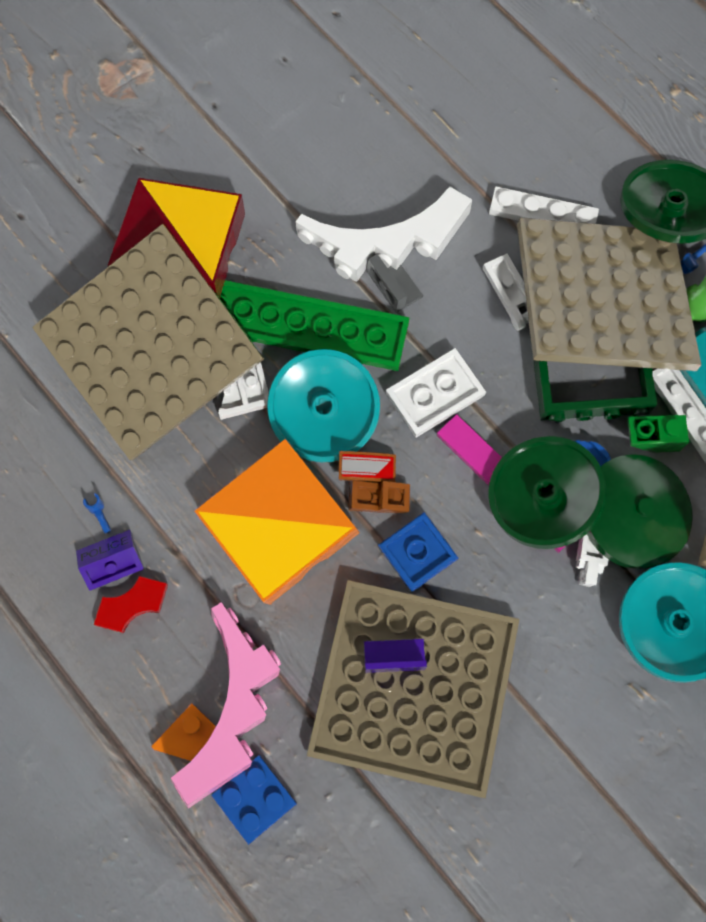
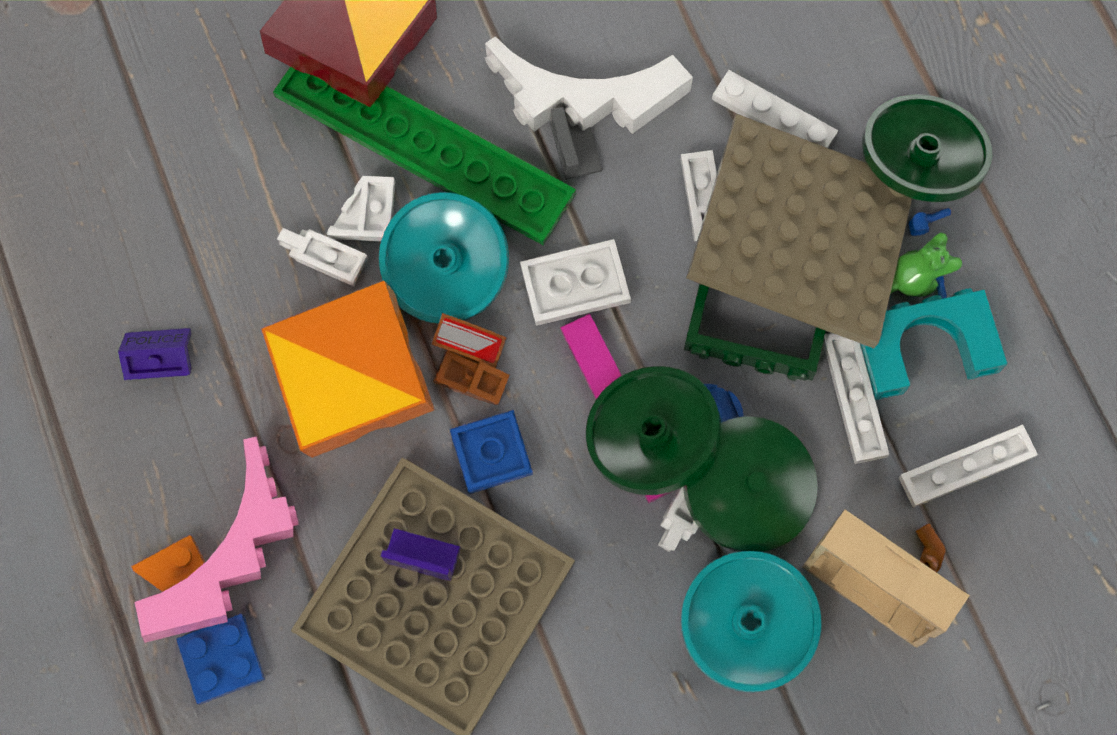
camera: 20 degrees right, 0 degrees up
dark tan plate [32,224,264,461] -> none
blue hand [83,493,111,534] -> none
red tile [94,576,168,633] -> none
green slope [628,415,689,453] -> none
none -> white hinge [277,228,368,286]

